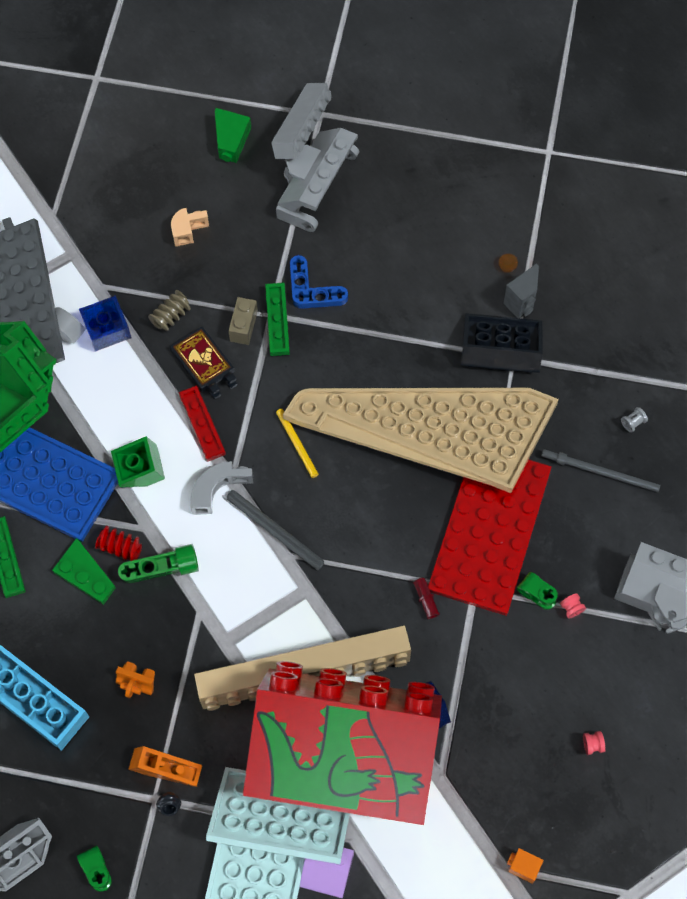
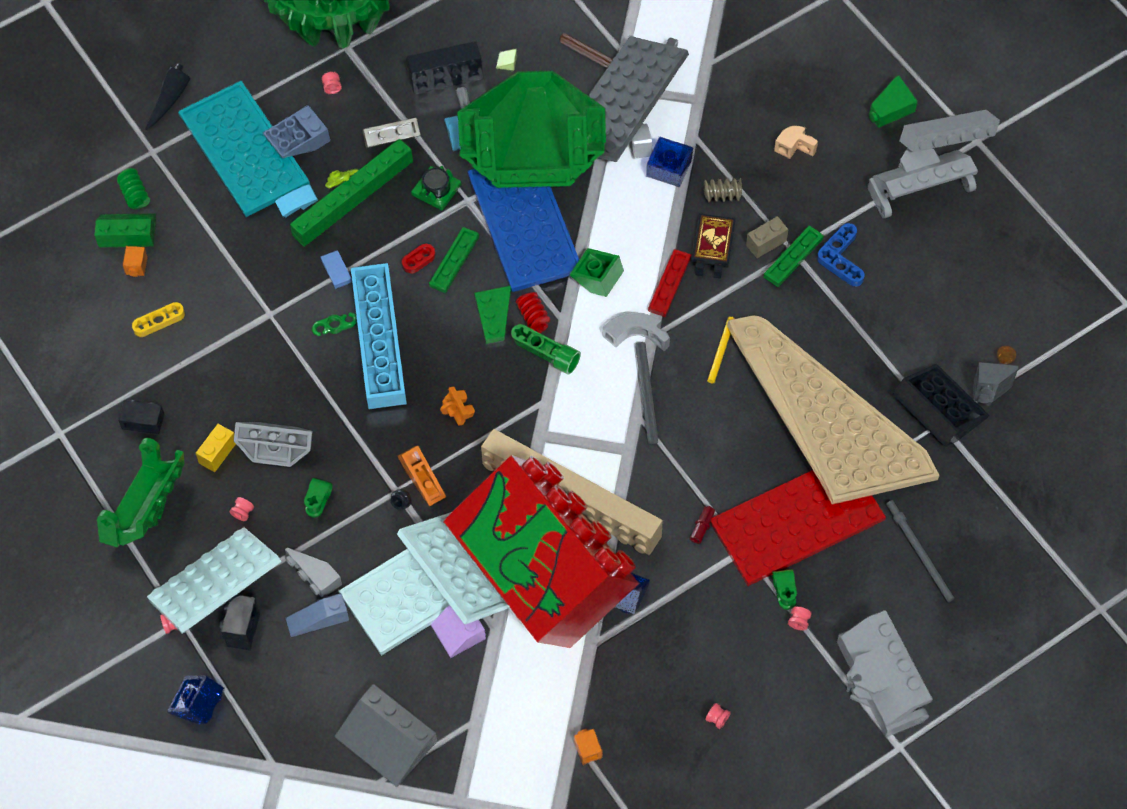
camera: 45 degrees right, 5 degrees down
light grey bush [621,407,648,432] -> none

